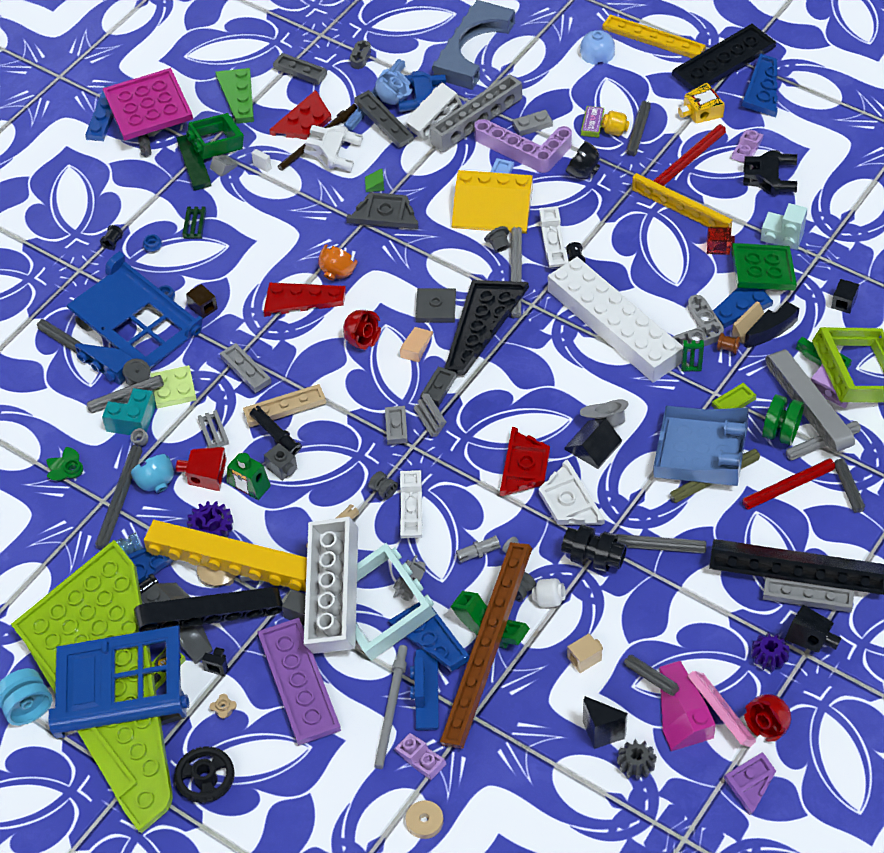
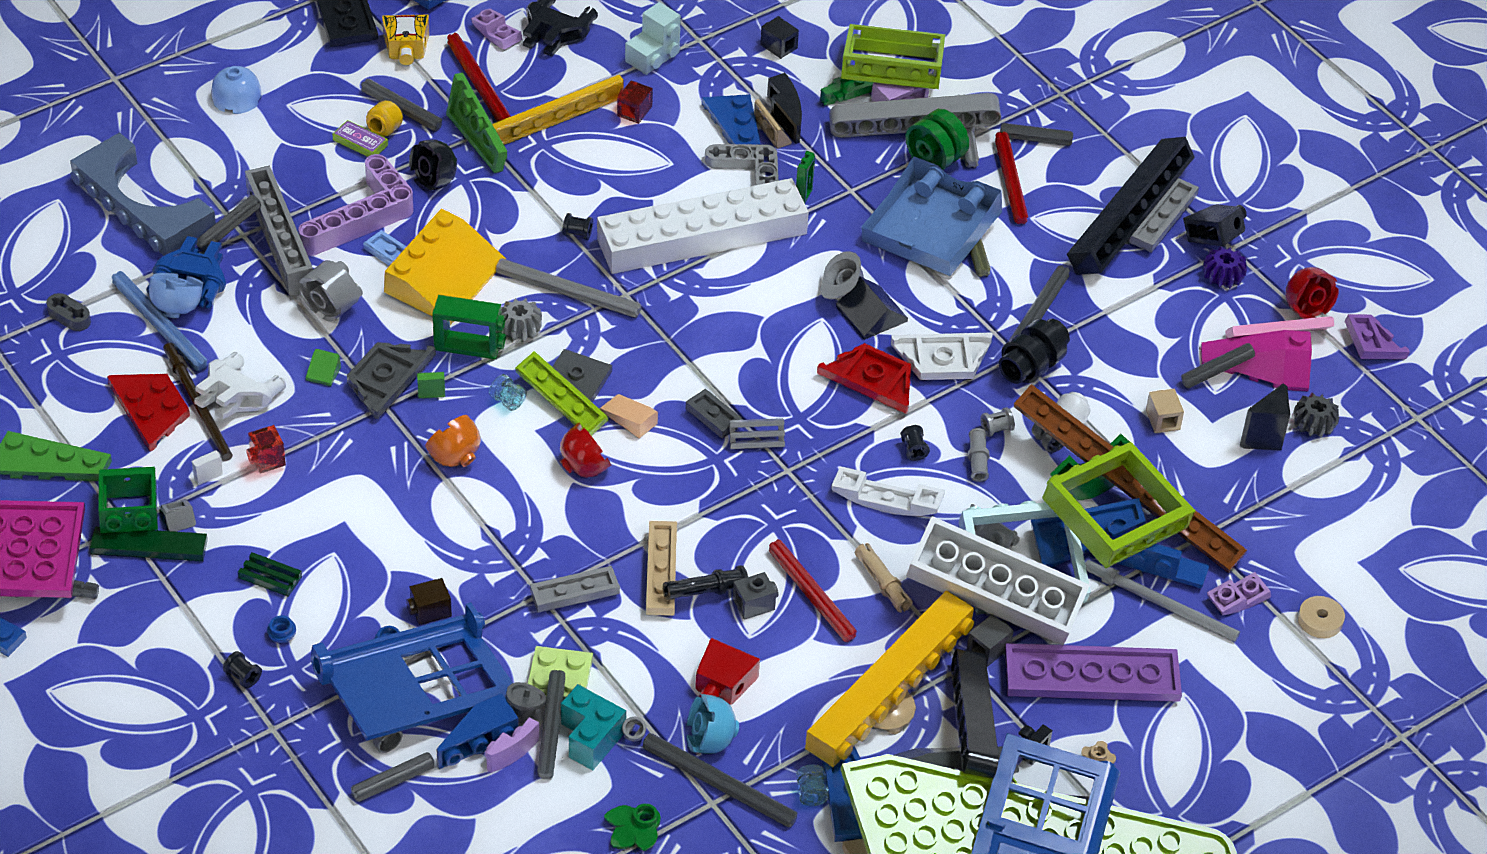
camera: 75 degrees left, 5 degrees down
black wheel [174,746,235,803] -> none
dark purple gear [187,501,234,537] -> none
light grey tile [197,410,229,448] -> none
green torso [227,453,271,501] -> none
red wing [263,282,346,317] -> none
dark grey plate [273,53,327,85] -> none
dark grey plate [354,90,414,148] -> none
dark grey wheel [368,471,398,500] -> none
light grey plate [385,406,408,445] -> none
white wedge [405,83,462,141] -> none
black wing [445,280,529,375] -> none
dark grey piece [484,226,510,253] -> none
light grey plate [512,110,553,136] -> none
white slope [539,206,569,268] -> none
yellow tile [602,14,706,58] -> none
lime tile [711,382,757,409] -> none
dark orange bush [717,333,741,355] -> none
green plate [731,243,797,291] -> none
none -> dark grey axle [197,195,262,252]
none -> clear red brick [246,425,286,474]
none -> light grey brick [299,260,363,322]
none -> bright green tile [417,372,445,399]
none -> green window [432,295,506,359]
none -> bright green wing [446,72,507,173]
none -> lavender slope [485,717,539,773]
none -> clear light blue wheel [489,374,527,411]
none -> light grey gear [501,298,542,341]
none -> lime tile [515,351,608,436]
none -> red axle [769,539,857,642]
none -> black bush [900,425,930,461]
none -> lime window [1042,442,1195,569]

